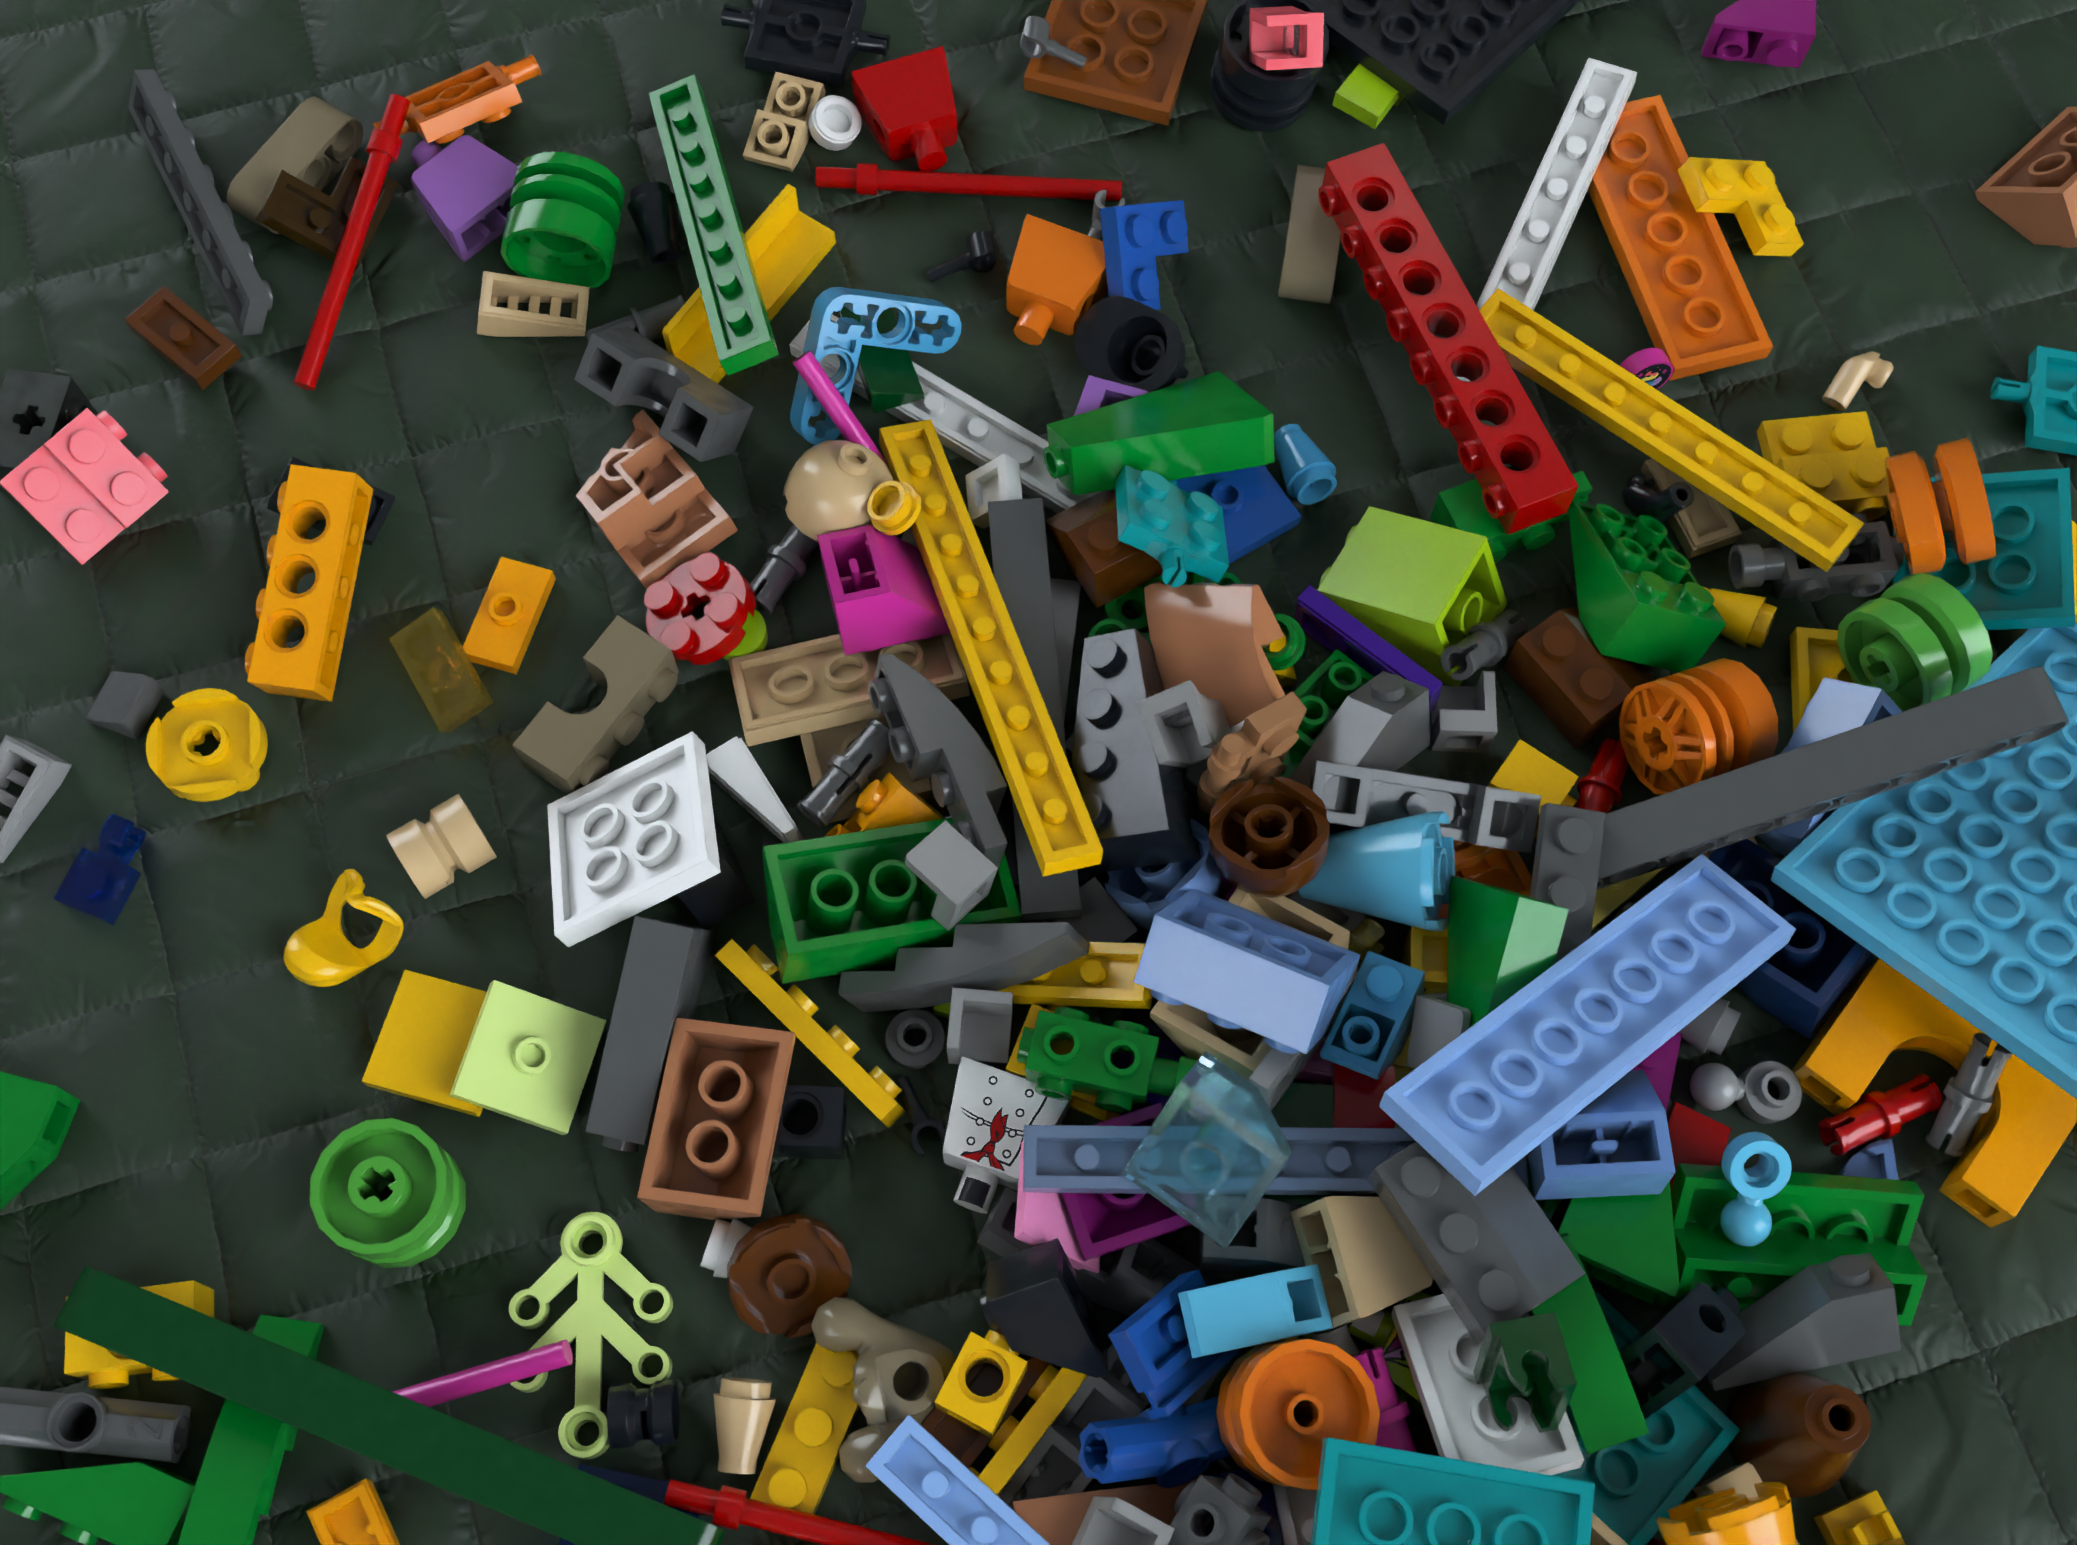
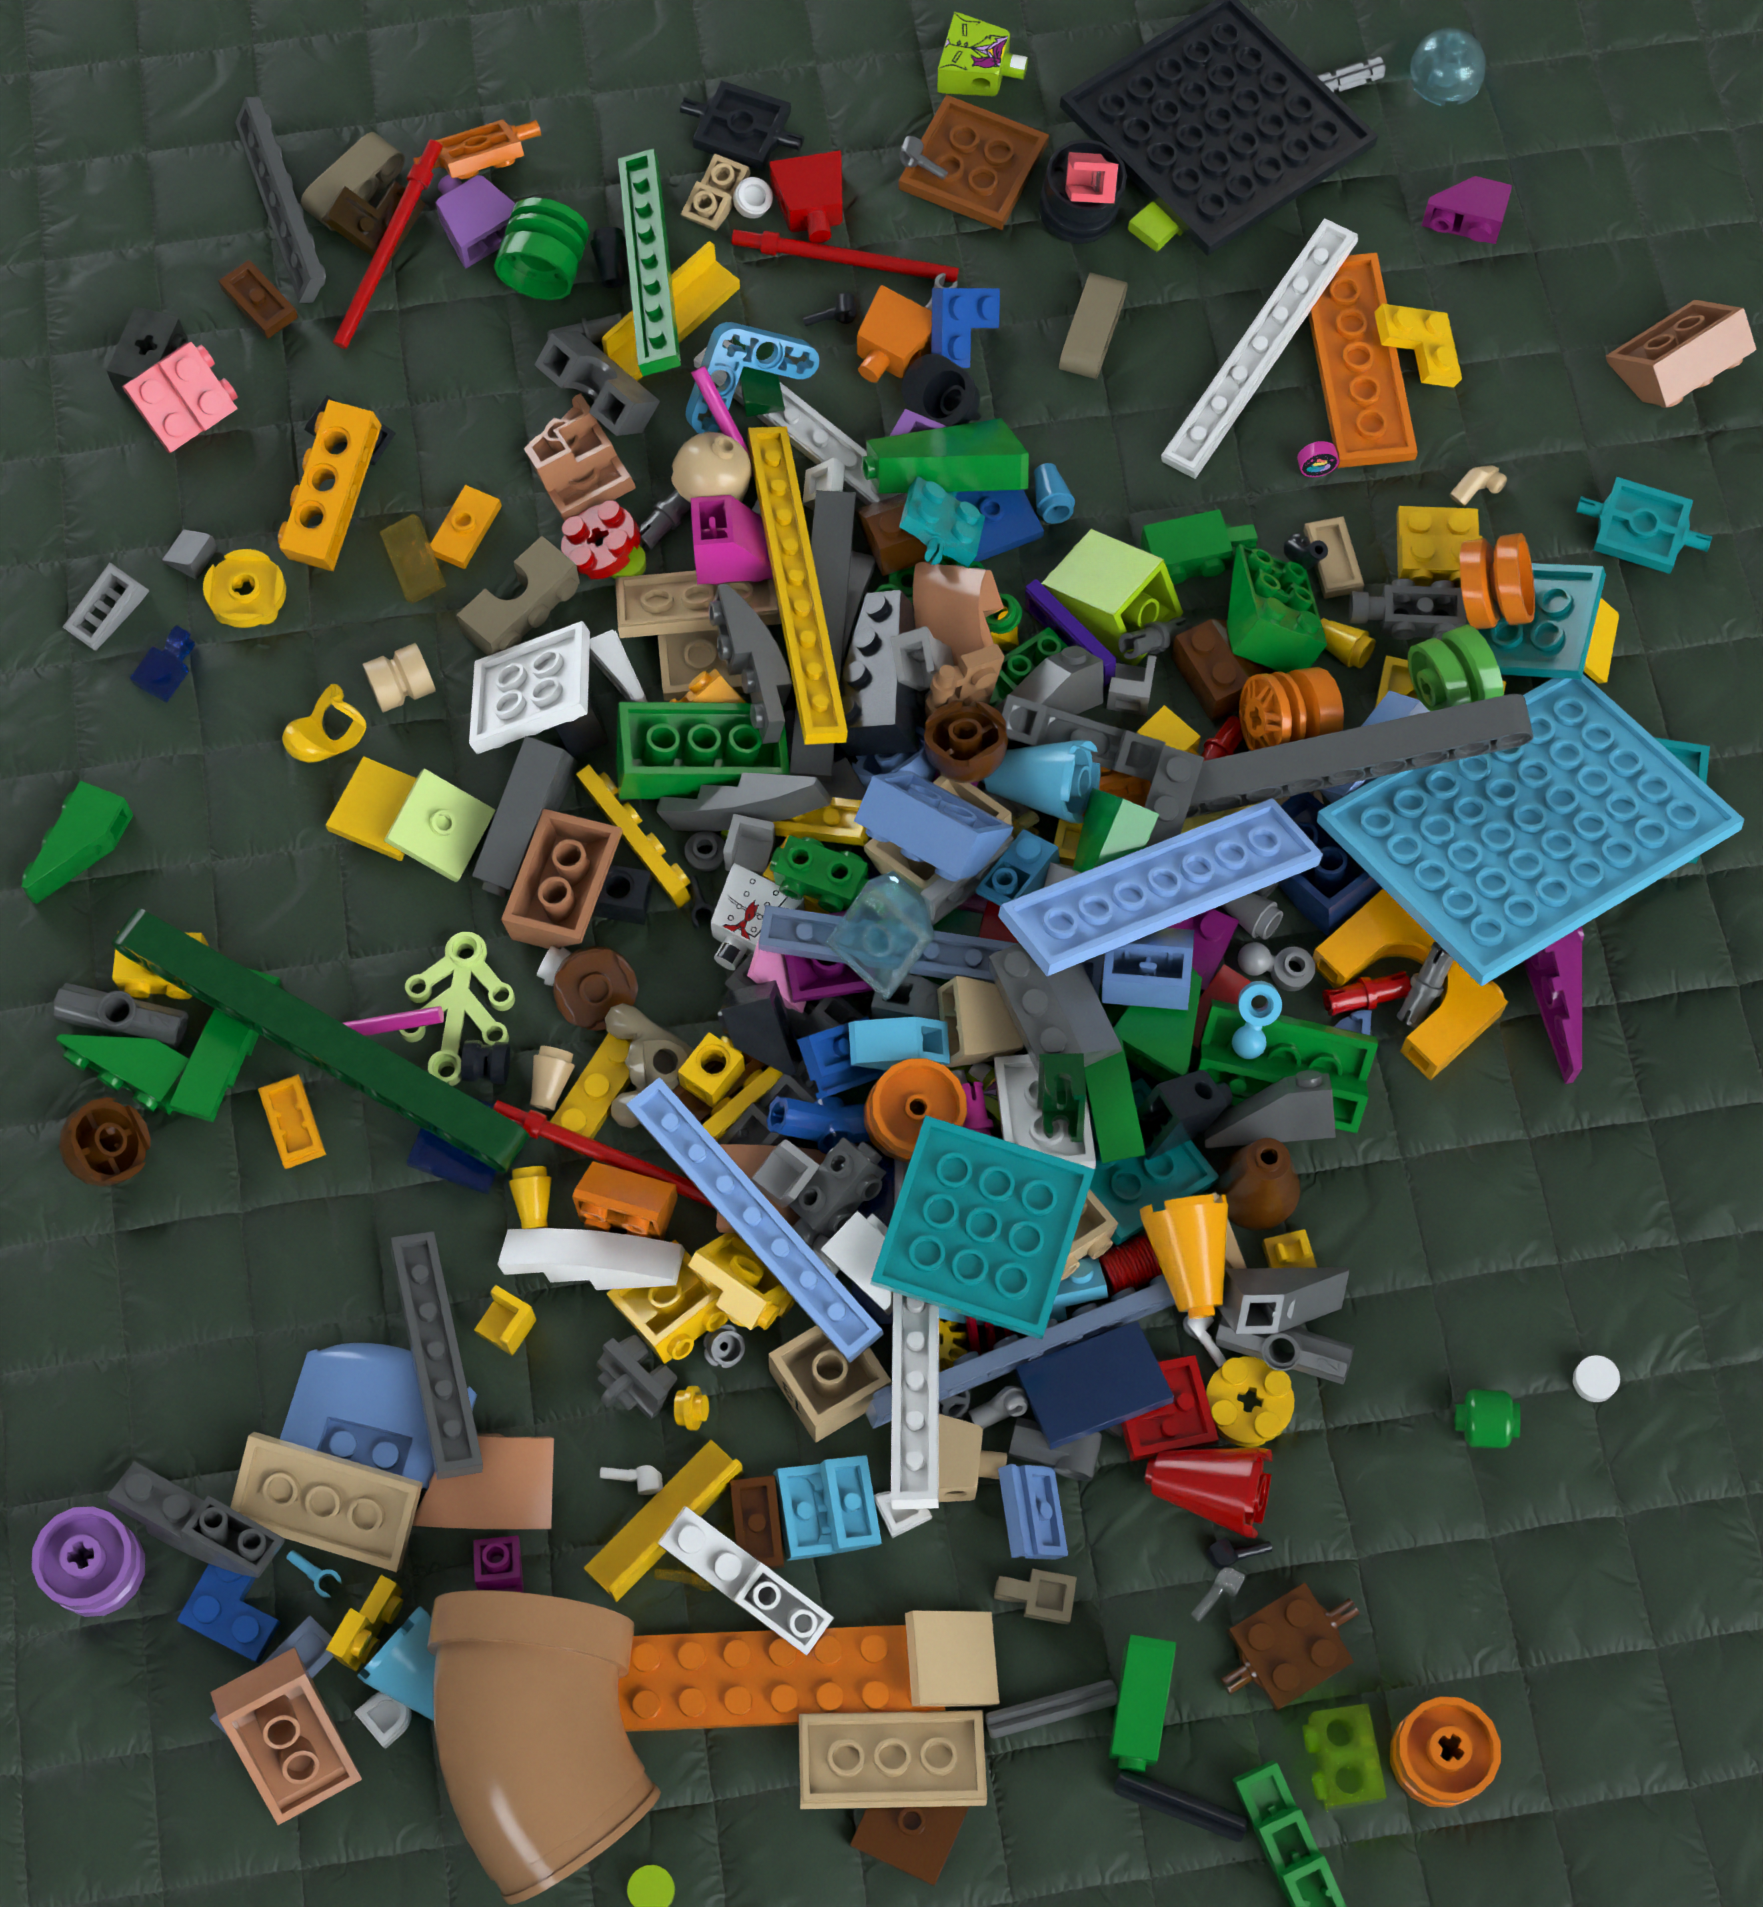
camera: 10 degrees right, 0 degrees up
bright green wheel [310,1118,466,1269] -> none
tan slope [477,271,590,337] -> none
dark grey pin [797,719,891,828] -> none
yellow plate [867,480,921,536] -> none
light grey panel [905,820,998,931] -> none
red brick [1318,143,1579,535] -> none
yellow plate [1479,288,1864,572] -> none

